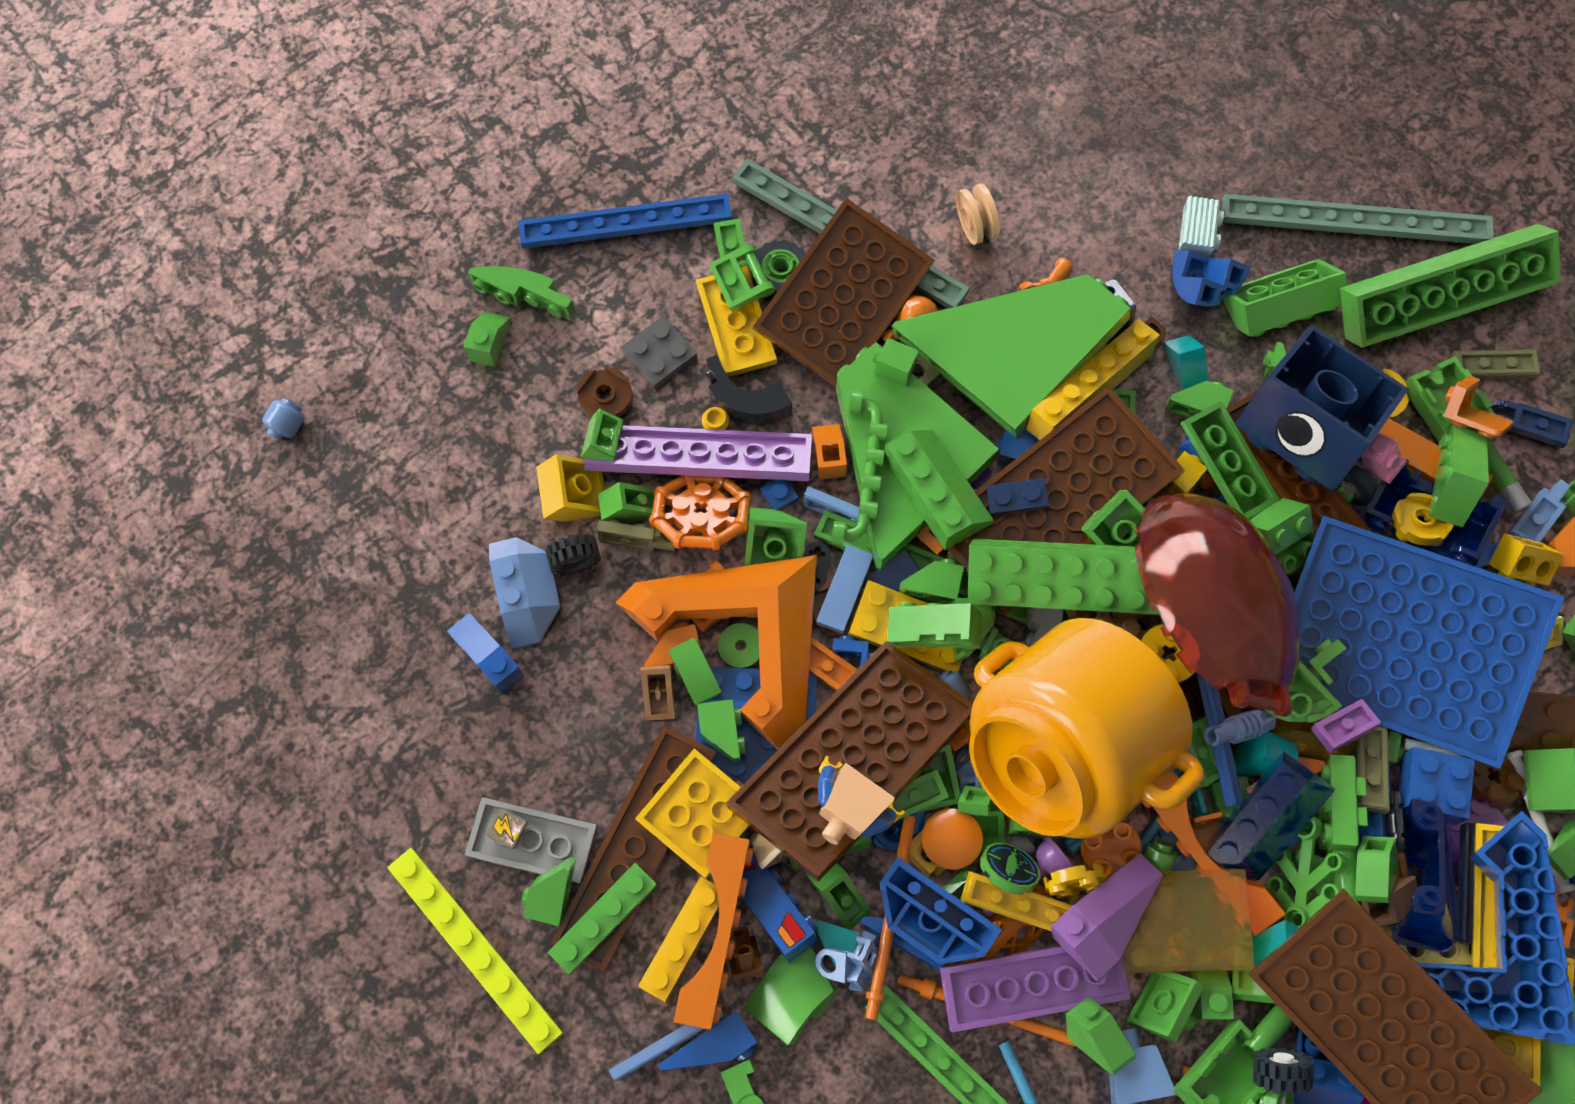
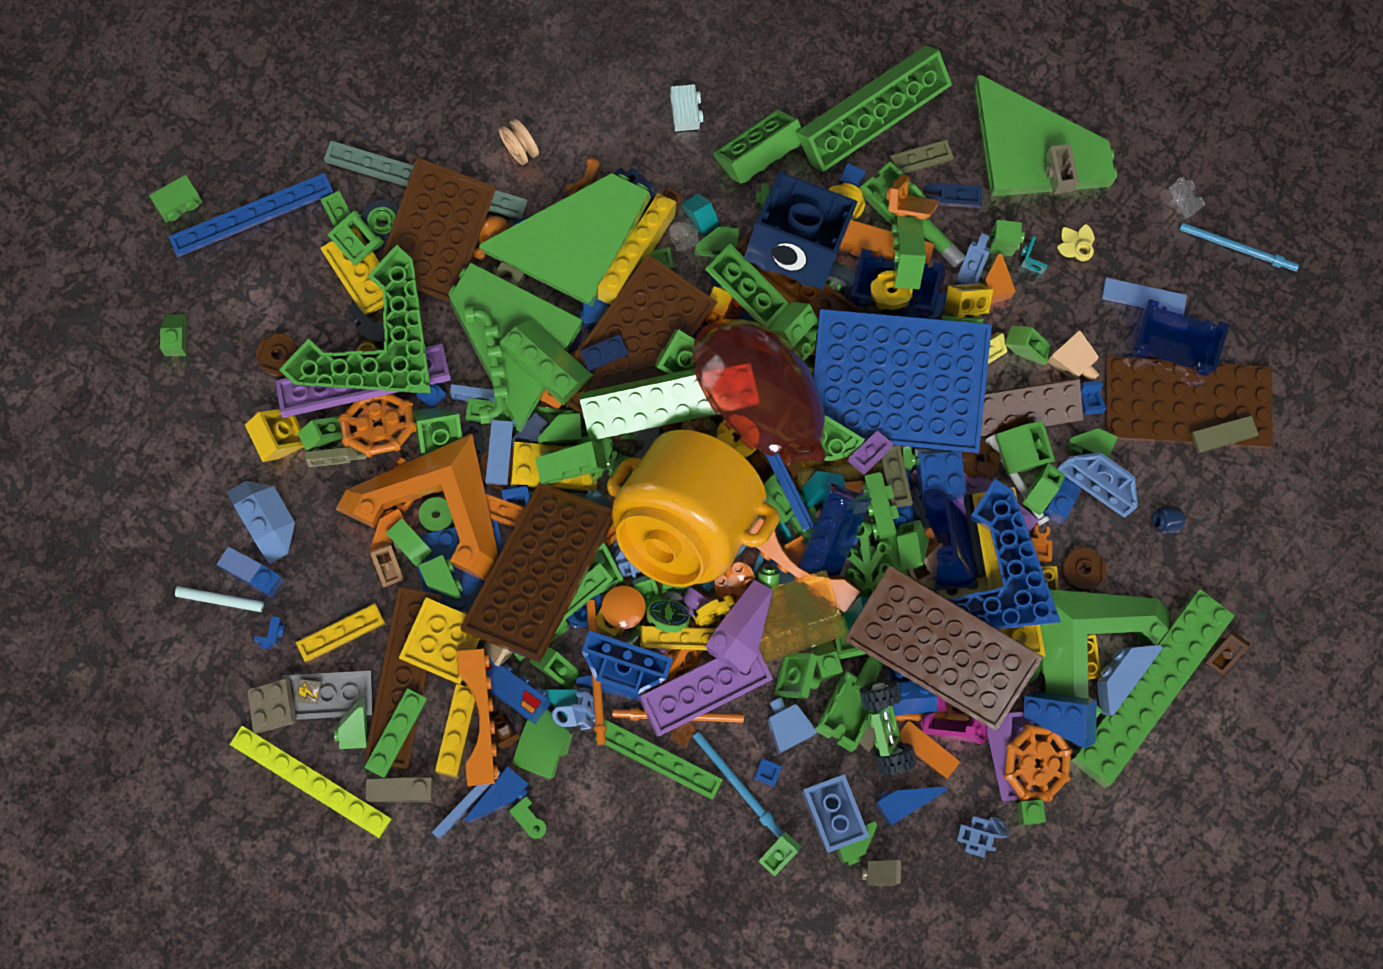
camera: 30 degrees left, 5 degrees up
medium blue head [262,397,305,440] -> none
bright green slope [468,266,576,320] -> none
black tyre [545,533,601,576] -> none
bright green slope [581,408,623,461] -> none
dark grey plate [621,316,698,389] -> none
orange slope [812,424,847,480] -> none
light nougat torso [818,756,905,845] -> none
bright green brick [872,338,919,386] -> none
bright green plate [958,786,993,816] -> none
bright green slope [1066,997,1136,1076] -> none
blue brick [1172,250,1251,306] -> none
medium blue hinge [1204,710,1277,747] -> none
sand green plate [1222,194,1494,244] -> none
bright green bracket [1308,638,1346,685] -> none
bright pink brick [1361,433,1407,484] -> none
none -> bright green brick [149,175,202,223]
none -> light aqua piece [175,586,264,612]
none -> dark tan plate [247,679,296,734]
none -> blue bracket [254,616,285,649]
none -> bright green wedge [279,245,431,394]
none -> yellow tile [296,604,385,662]
none -> dark tan slope [365,778,433,803]
none -> clear hat [669,222,699,252]
none -> clear orange tile [670,723,696,749]
none -> blue tile [838,163,866,188]

